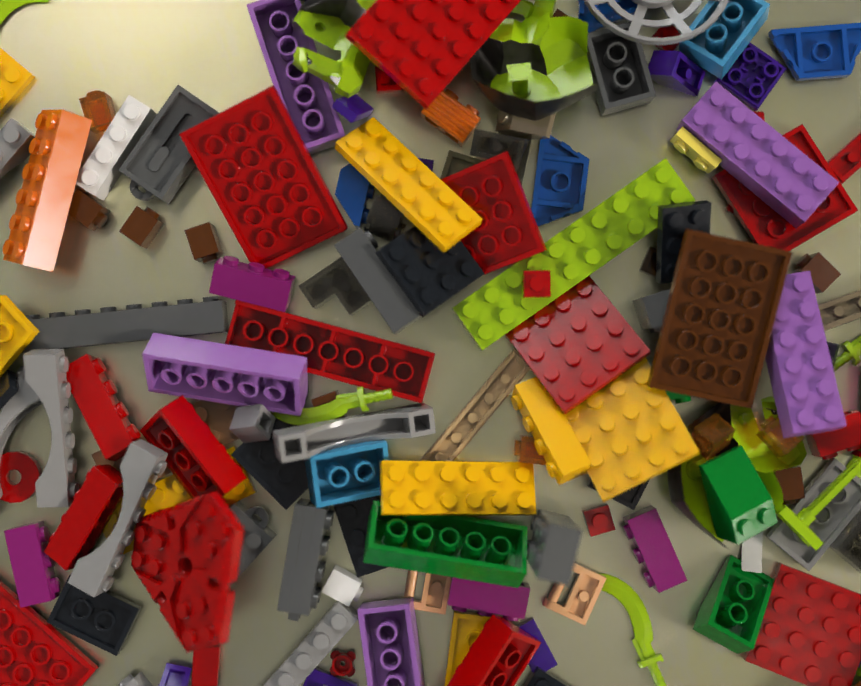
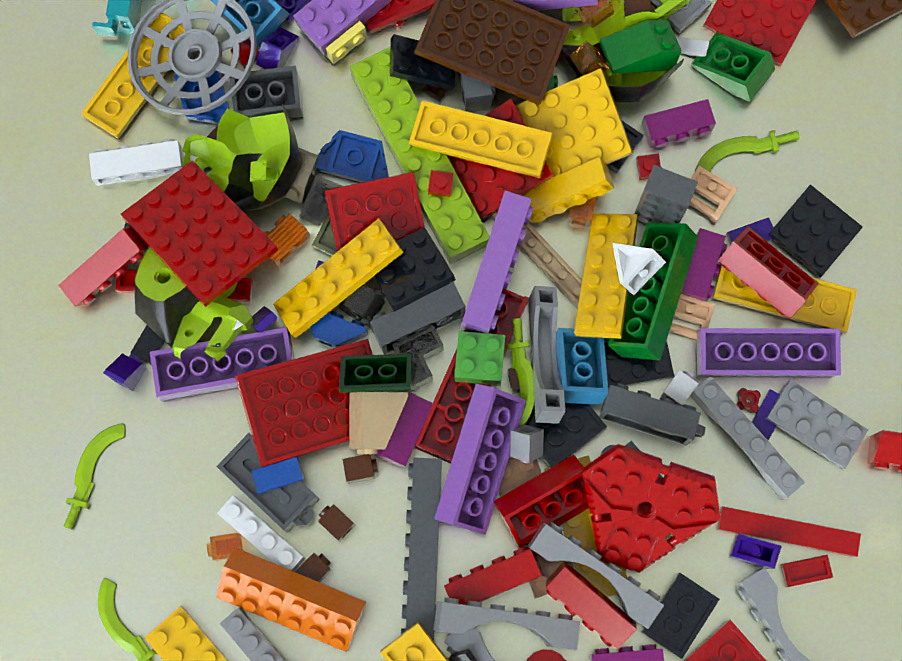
camera: 85 degrees left, 10 degrees down
none -> blue tile [252,457,304,494]
none -> dark green slope [339,353,414,393]
none -> tan slope [349,392,408,454]
none -> yellow plate [409,101,553,178]
none -> bright green brick [455,331,505,386]
none -> medium lavender brick [460,191,534,334]
none -> white slope [613,243,666,295]

